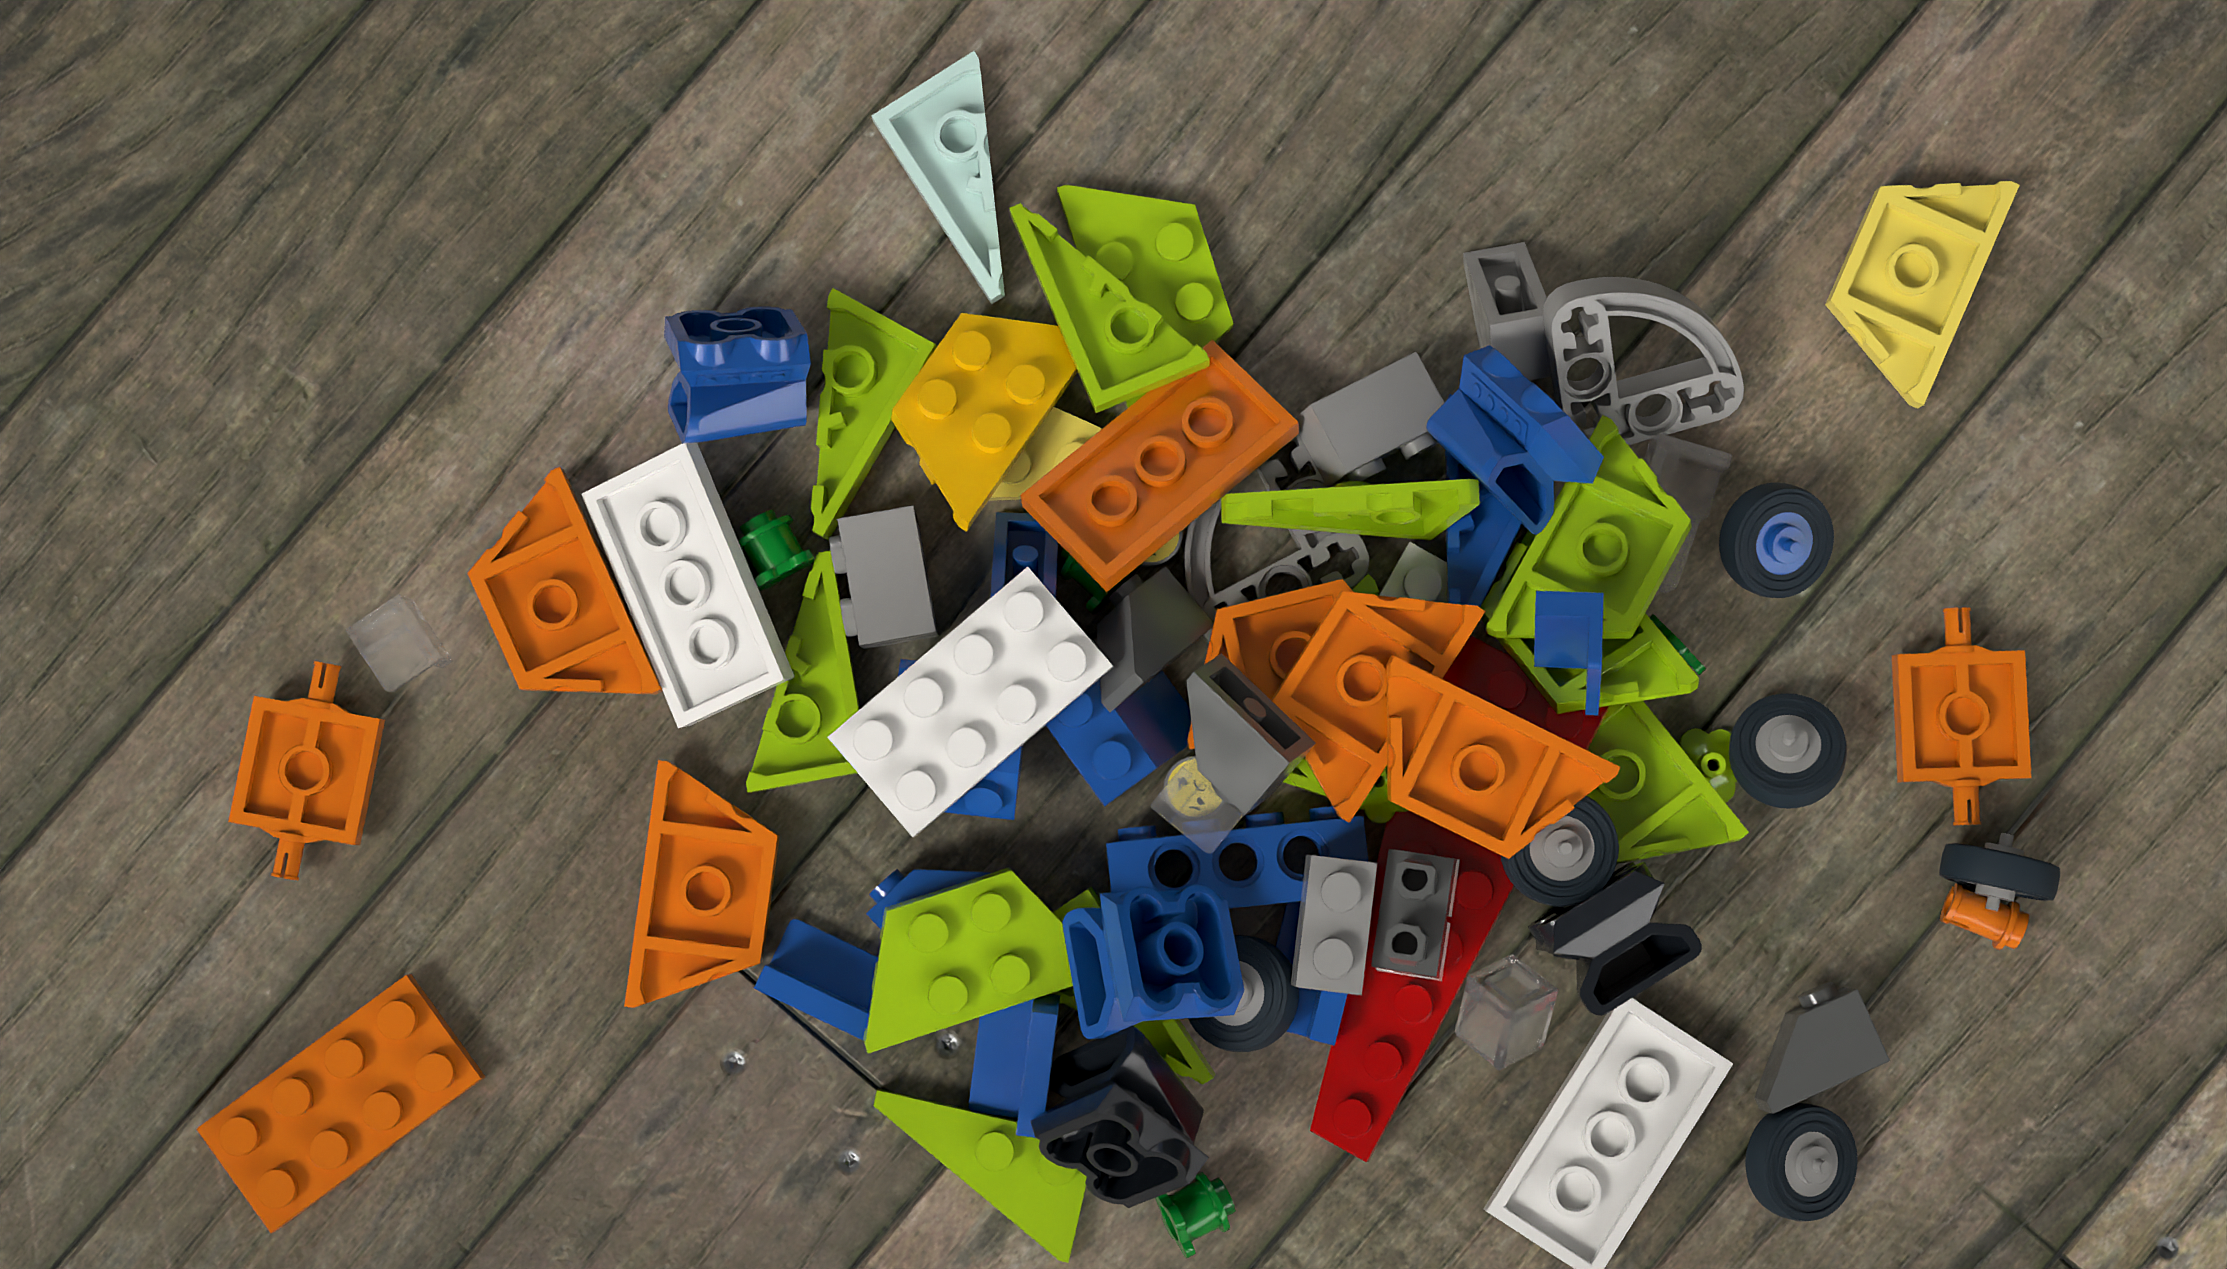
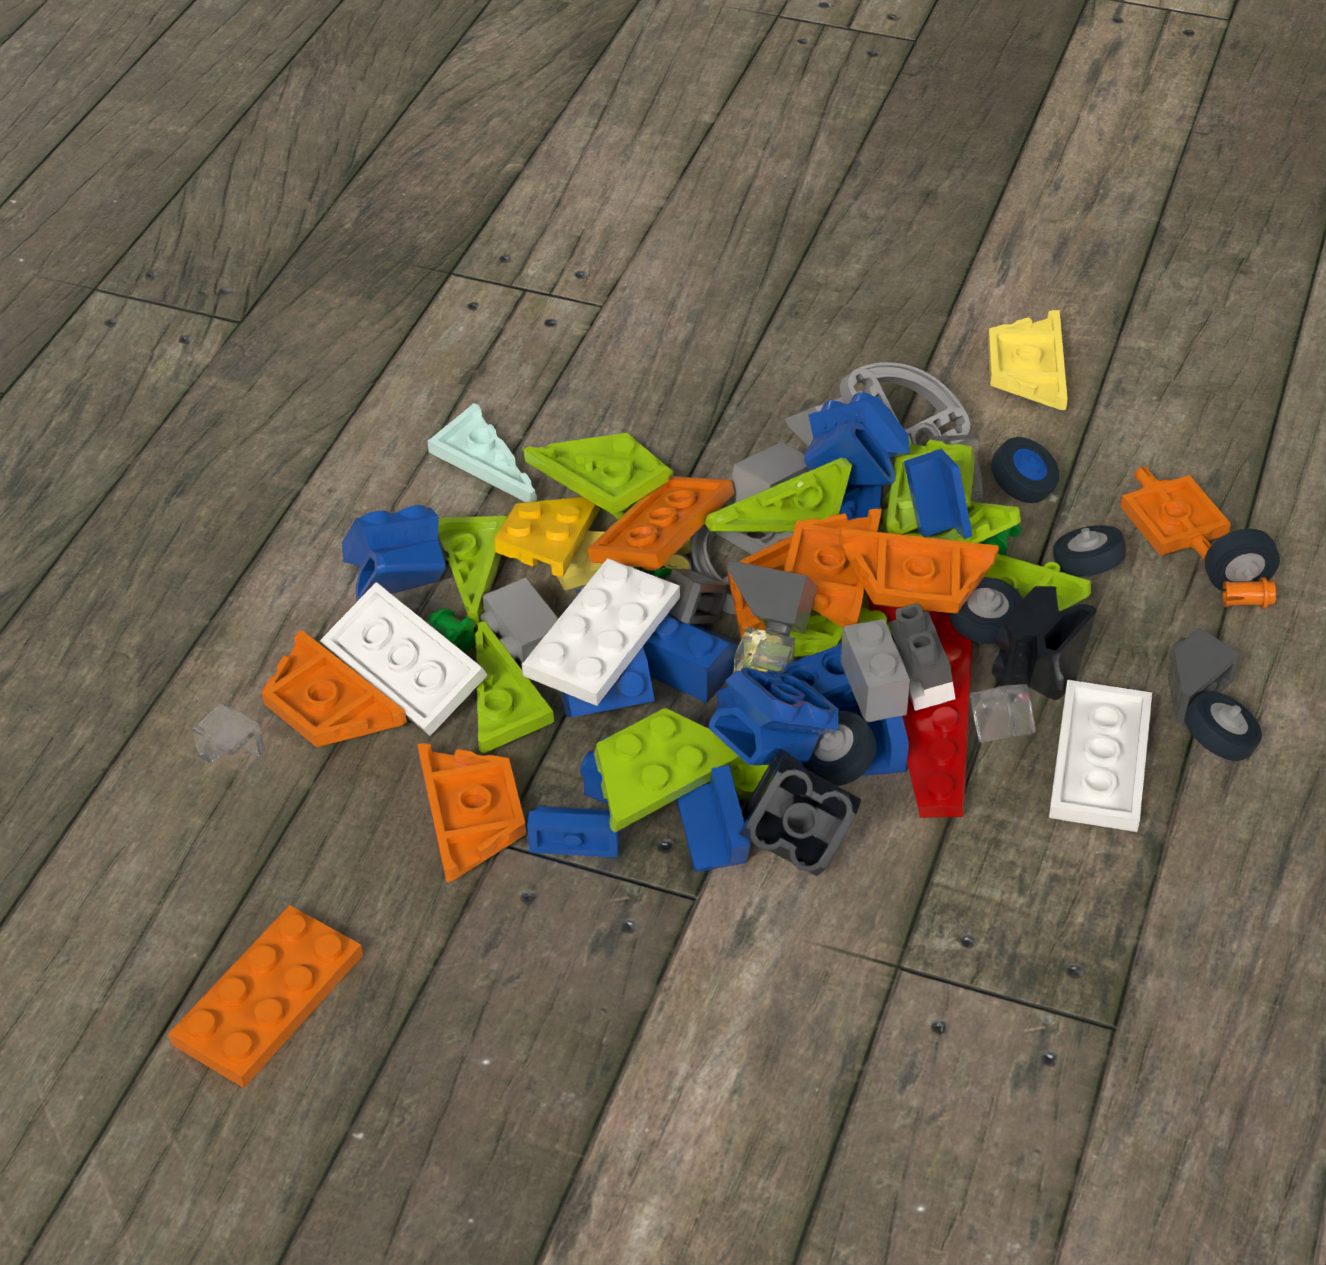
camera: 15 degrees left, 40 degrees down
orange plate [228,661,385,881] -> none
lime wing [873,1088,1087,1263] -> none
green brick [1155,1172,1236,1259] -> none

